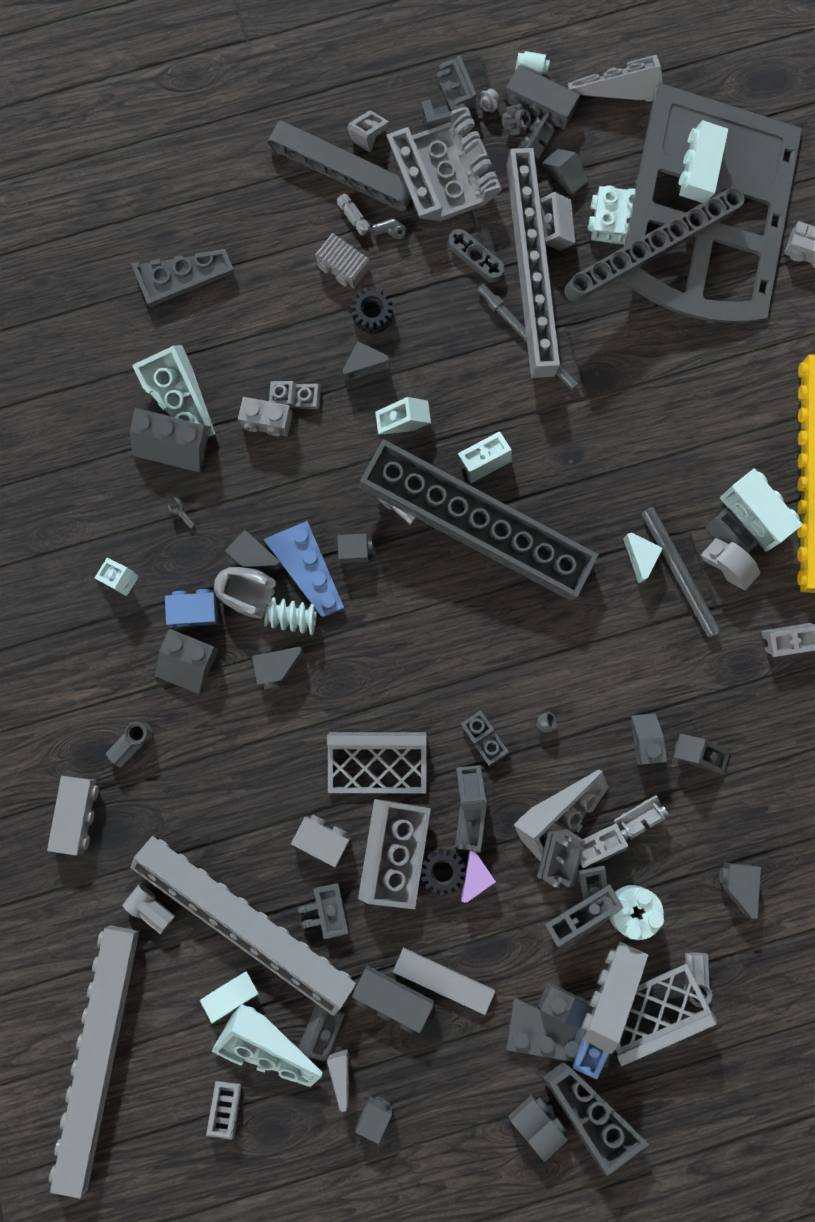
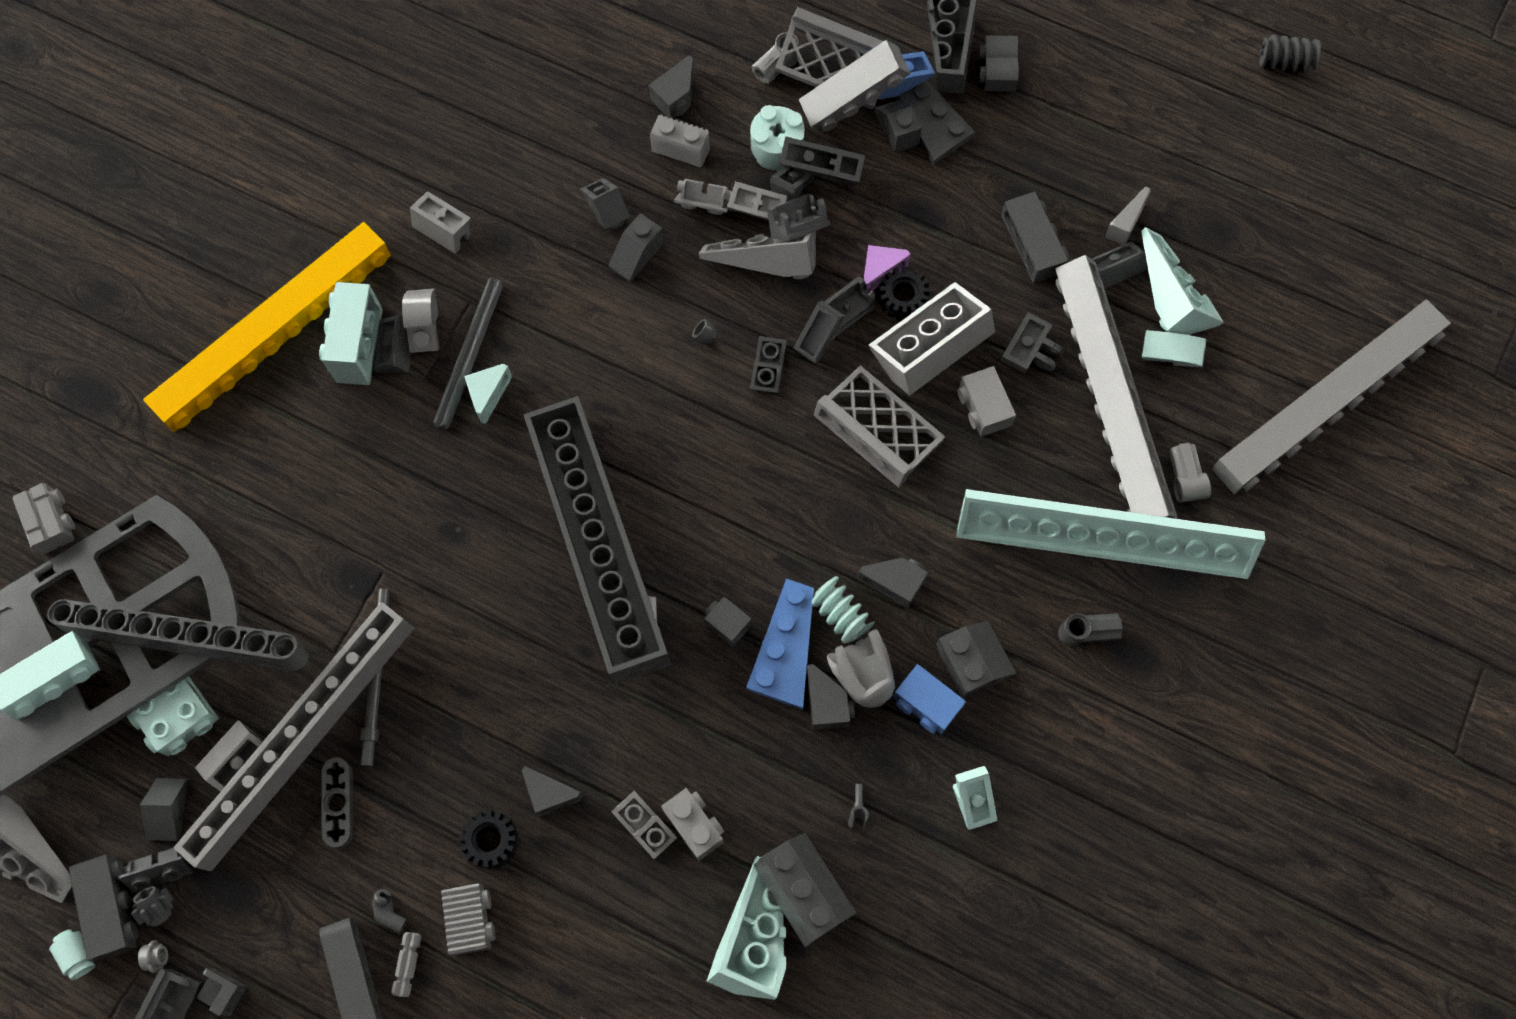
camera: 140 degrees left, 10 degrees down
light grey brick [47,776,99,855] -> none
light grey slope [206,1081,241,1140] -> none
dark grey brick [355,1097,392,1144] -> none
light aqua slope [376,397,431,435] -> none
light grey slope [387,107,502,221] -> none
light grey tile [393,947,495,1015] -> none
light aqua hinge [458,431,512,483] -> none
none -> light grey brick [650,114,710,167]
none -> light aqua plate [956,489,1265,579]

